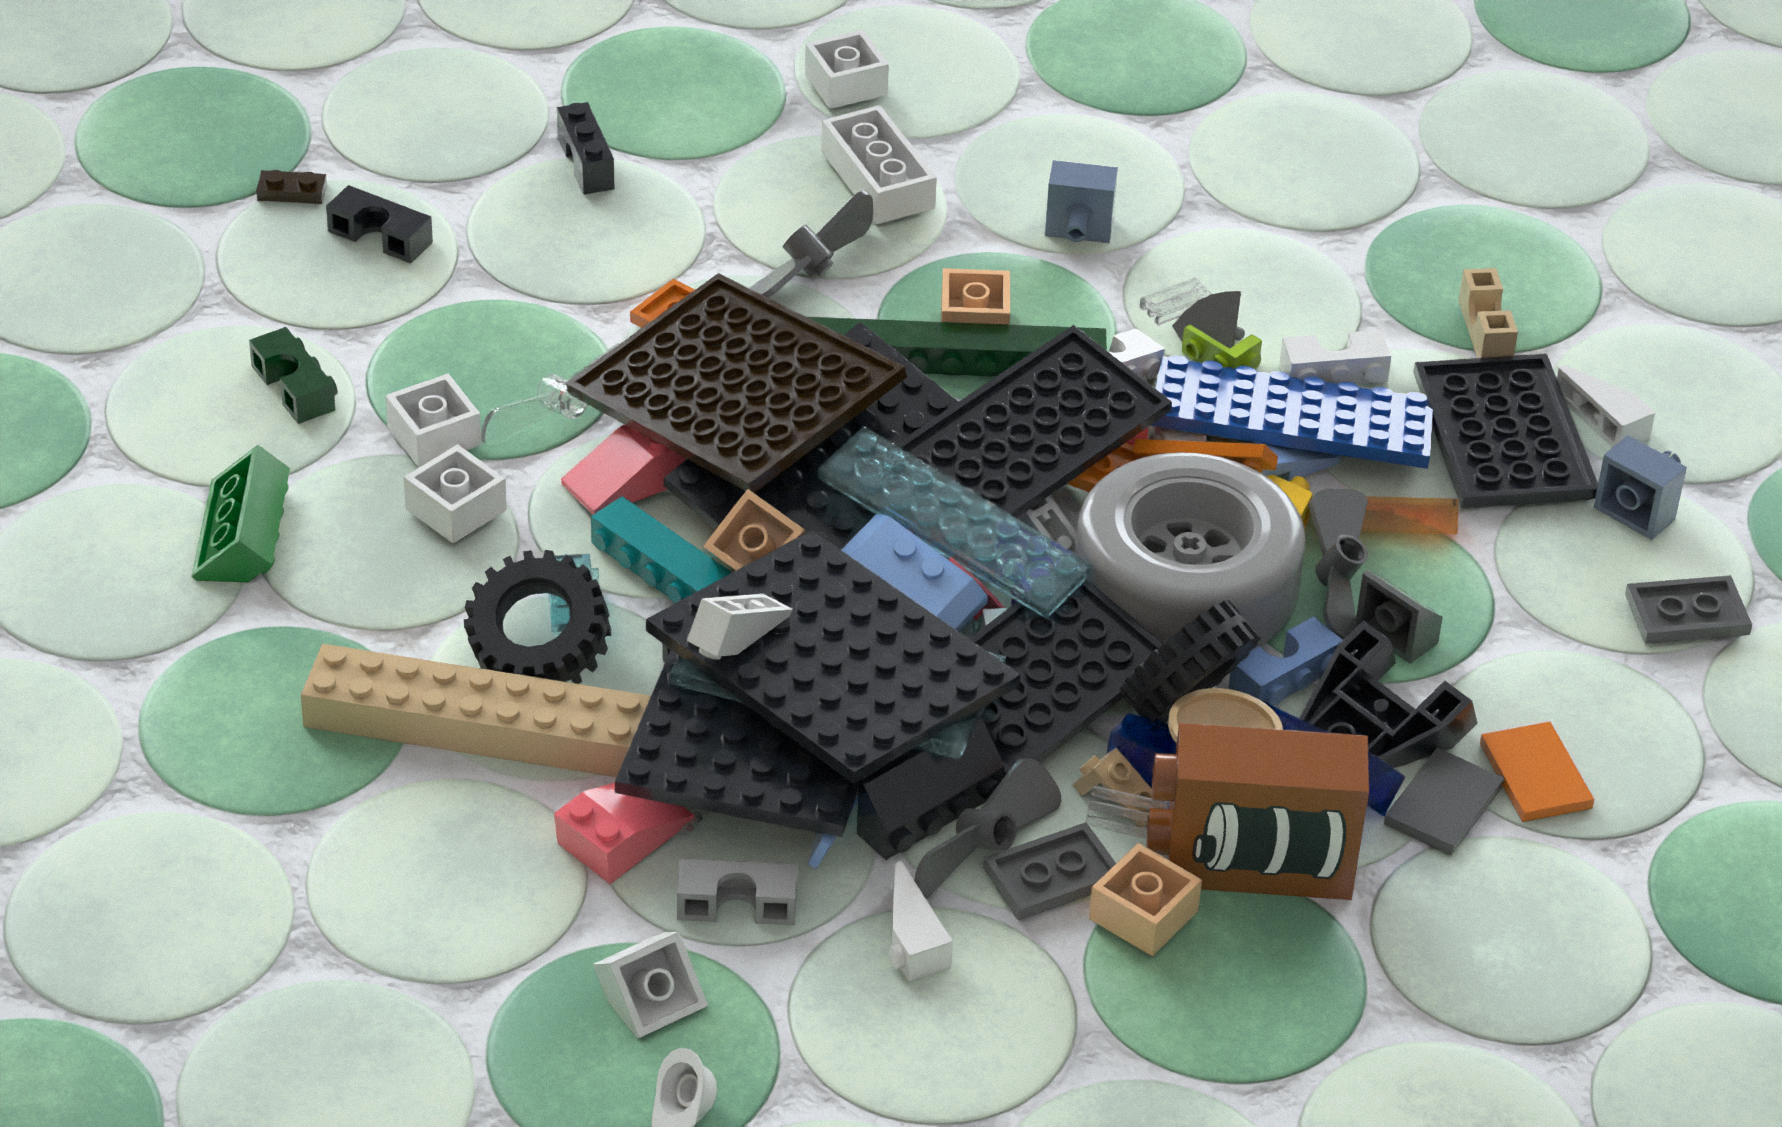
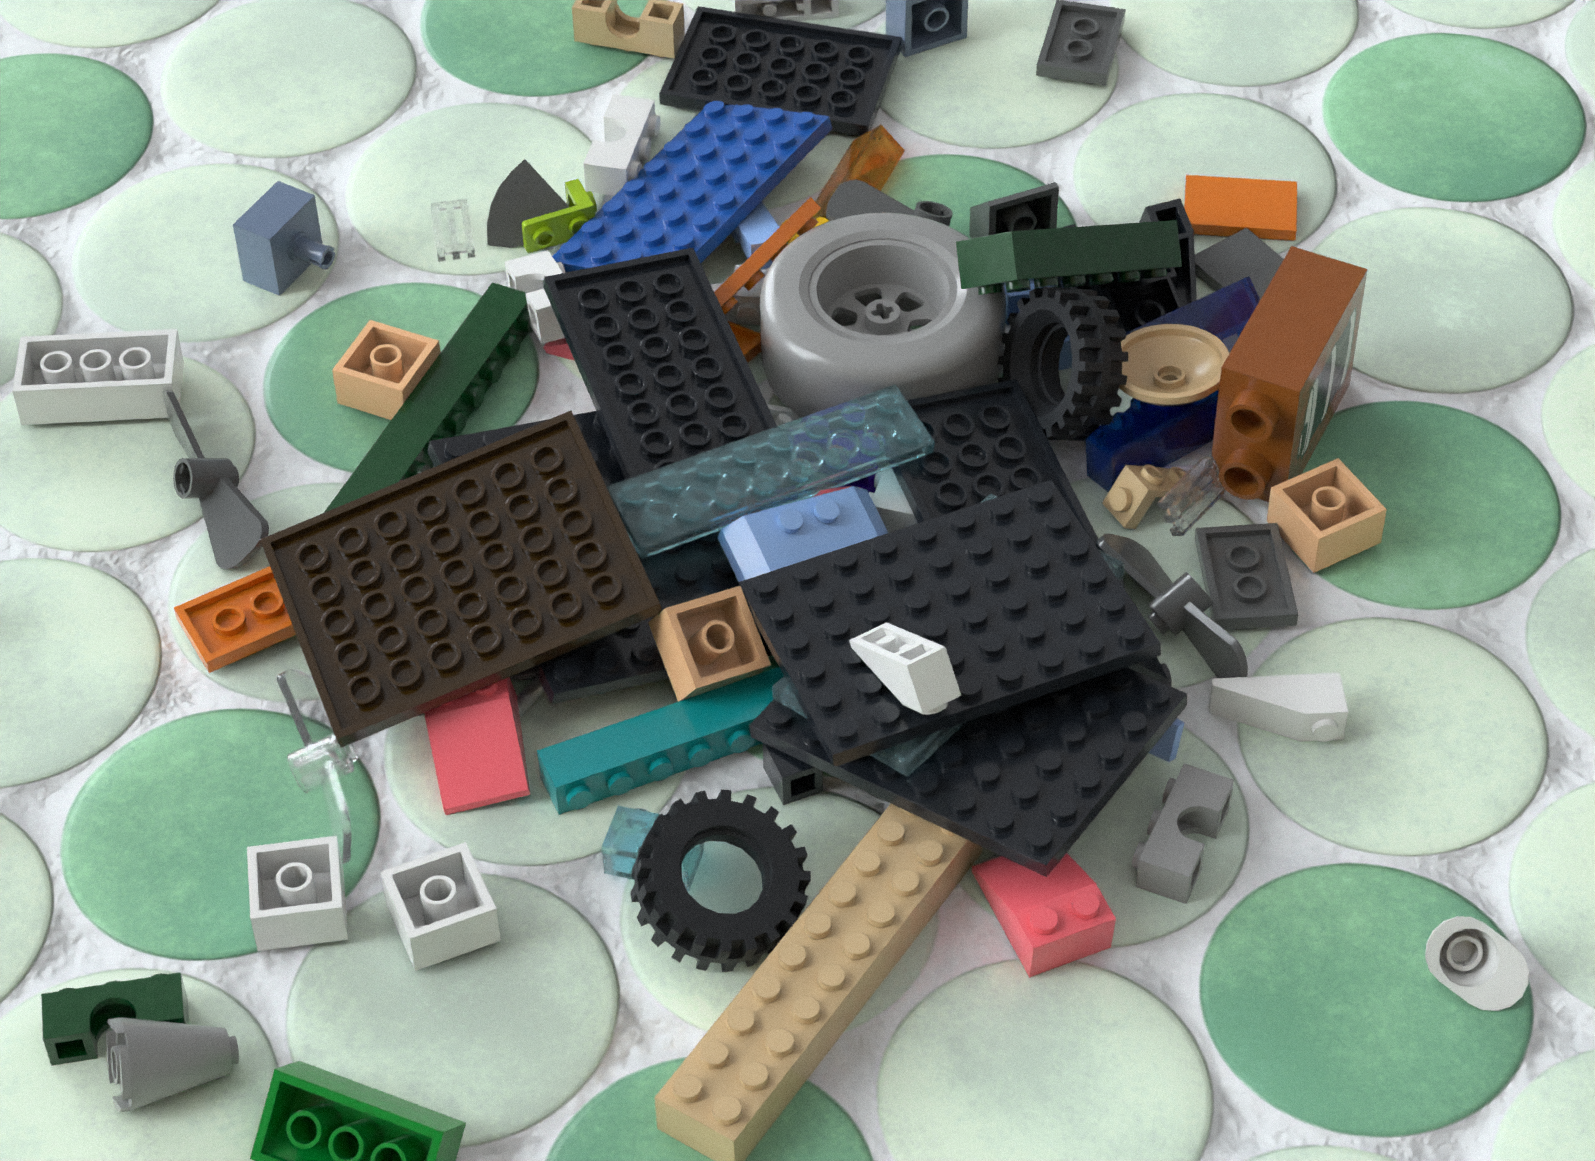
camera: 65 degrees left, 5 degrees up
white slope [593,931,708,1038] -> none
none -> light grey cone [106,1017,239,1112]
none -> dark green brick [956,220,1182,295]

